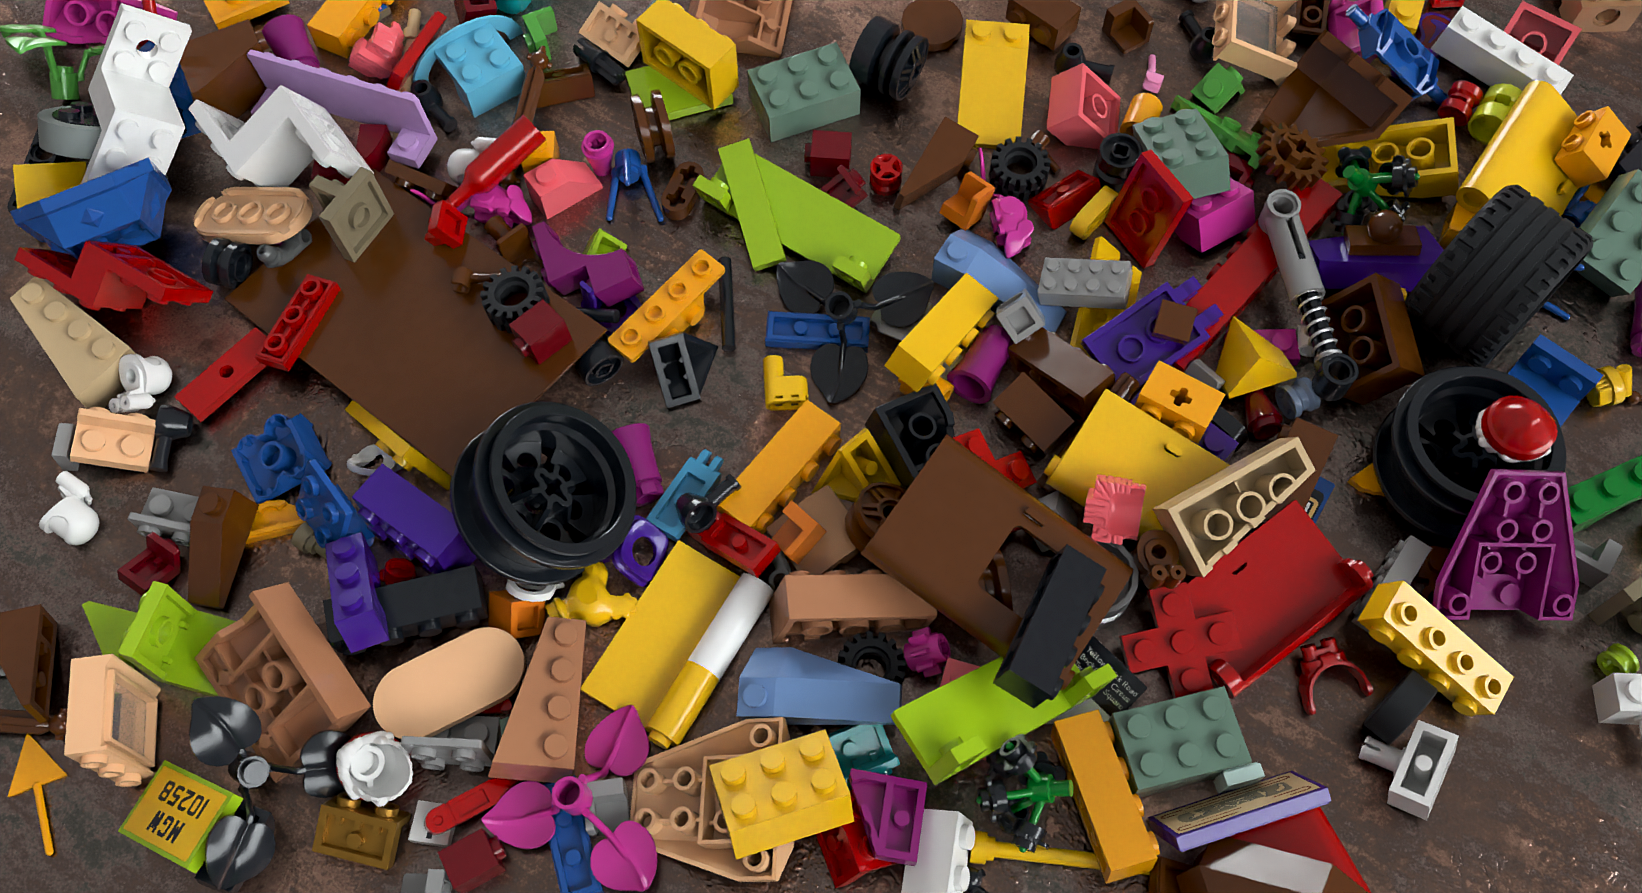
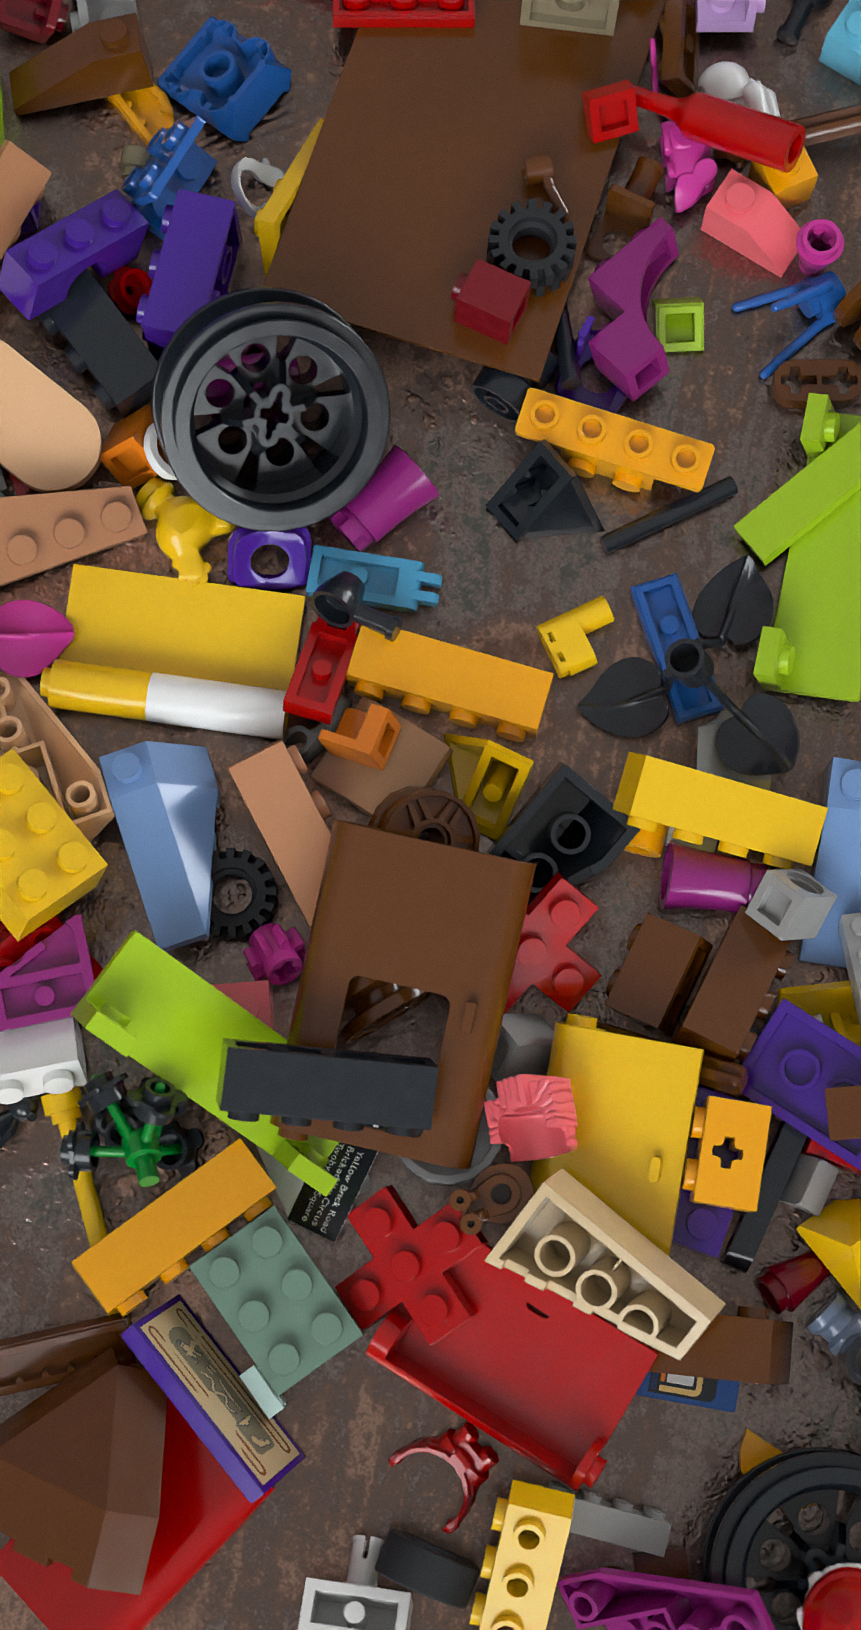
camera: 70 degrees right, 15 degrees up
teal bracket [828,725,900,791] -> none

